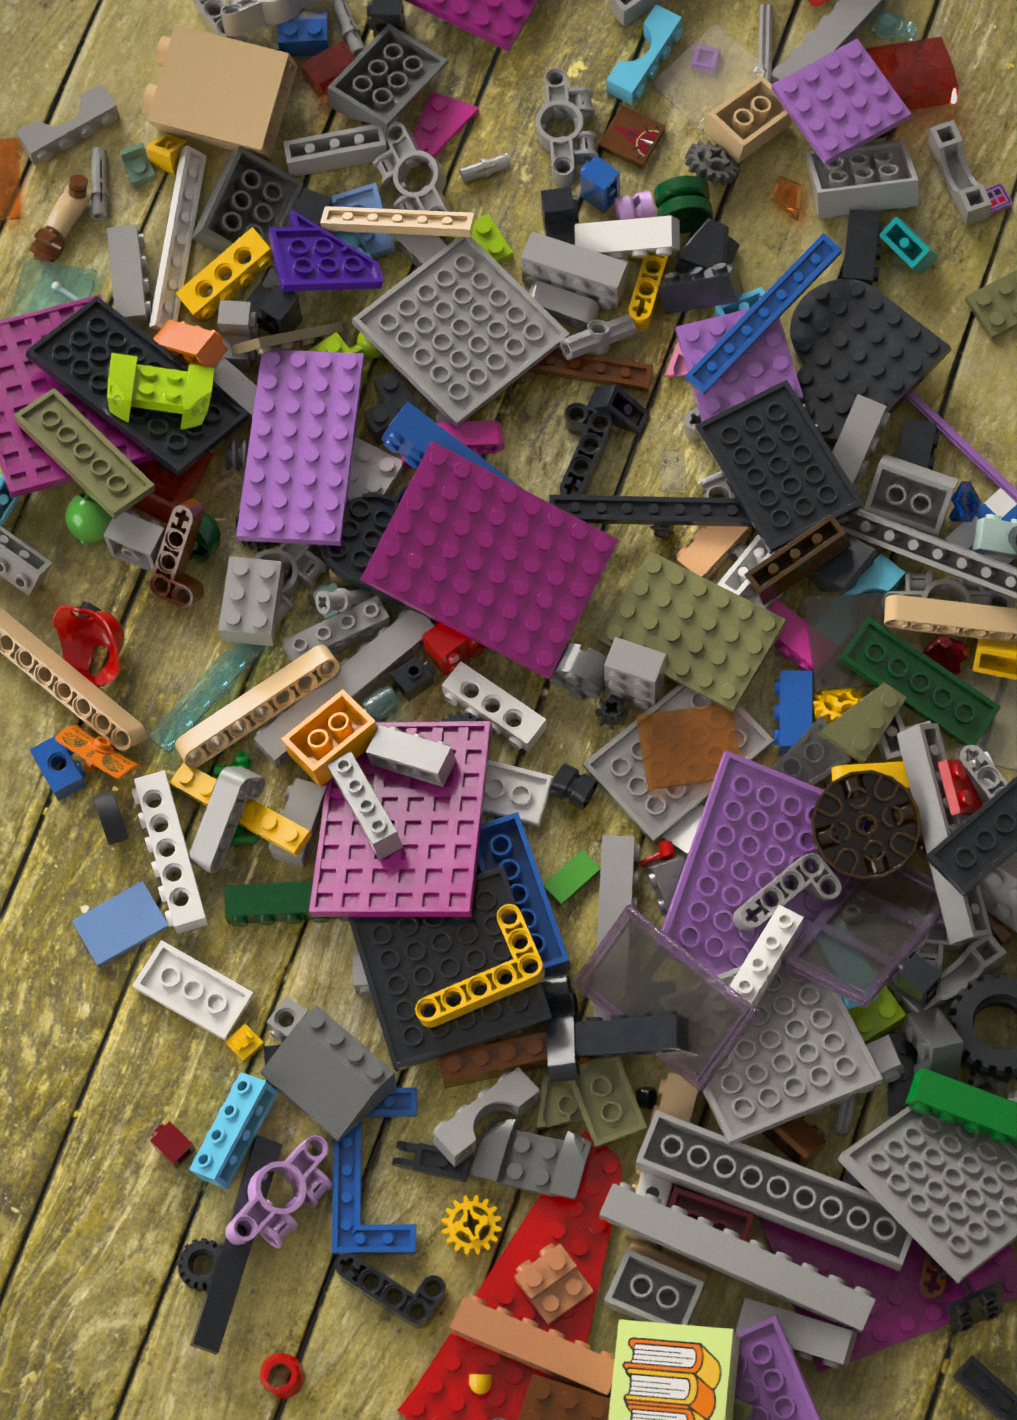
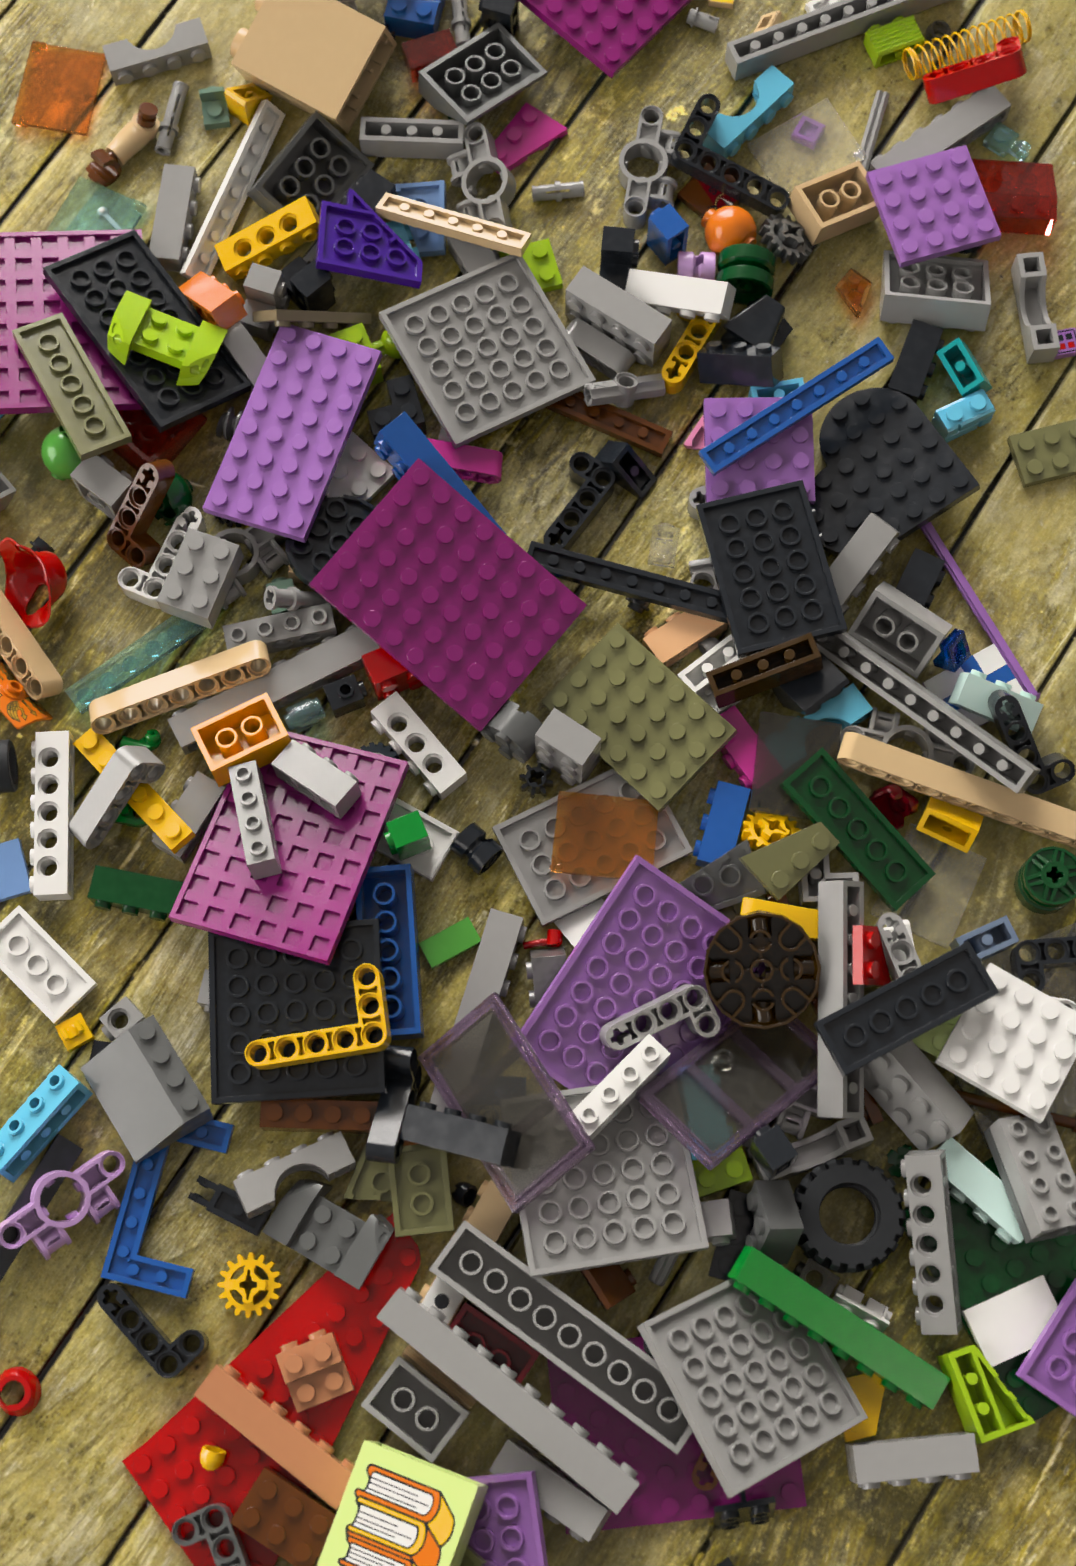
camera: 10 degrees right, 5 degrees up
none -> white beam [118,506,206,609]
none -> green brick [384,810,431,861]
none -> black beam [671,93,790,217]
none -> orange brick [701,205,757,256]
none -> medium azure brick [931,389,995,442]

